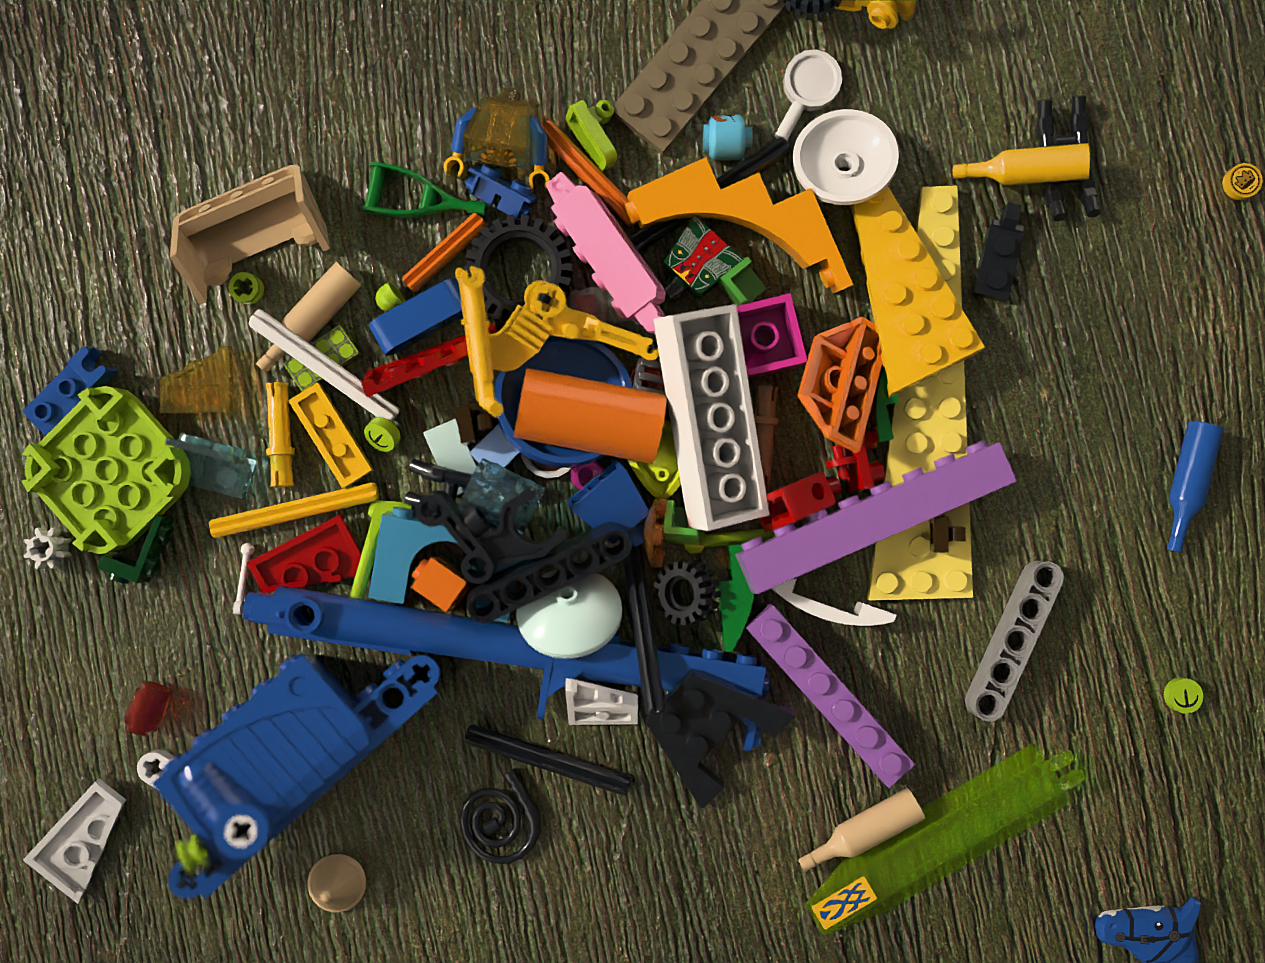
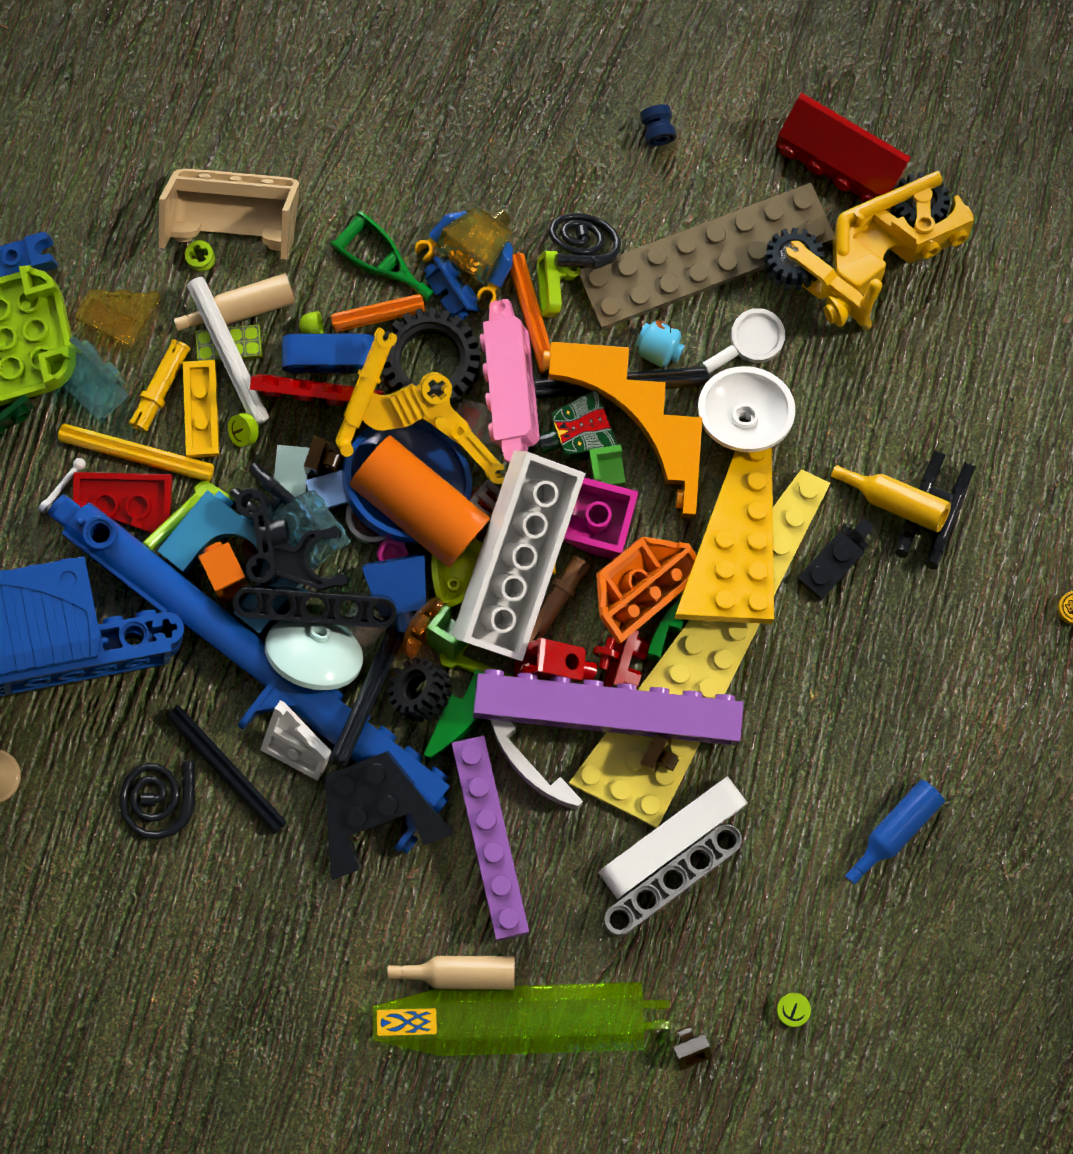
camera: 20 degrees right, 10 degrees down
none -> black piece [548,213,621,269]
none -> white beam [598,777,748,899]
none -> dark brown tile [673,1026,712,1071]

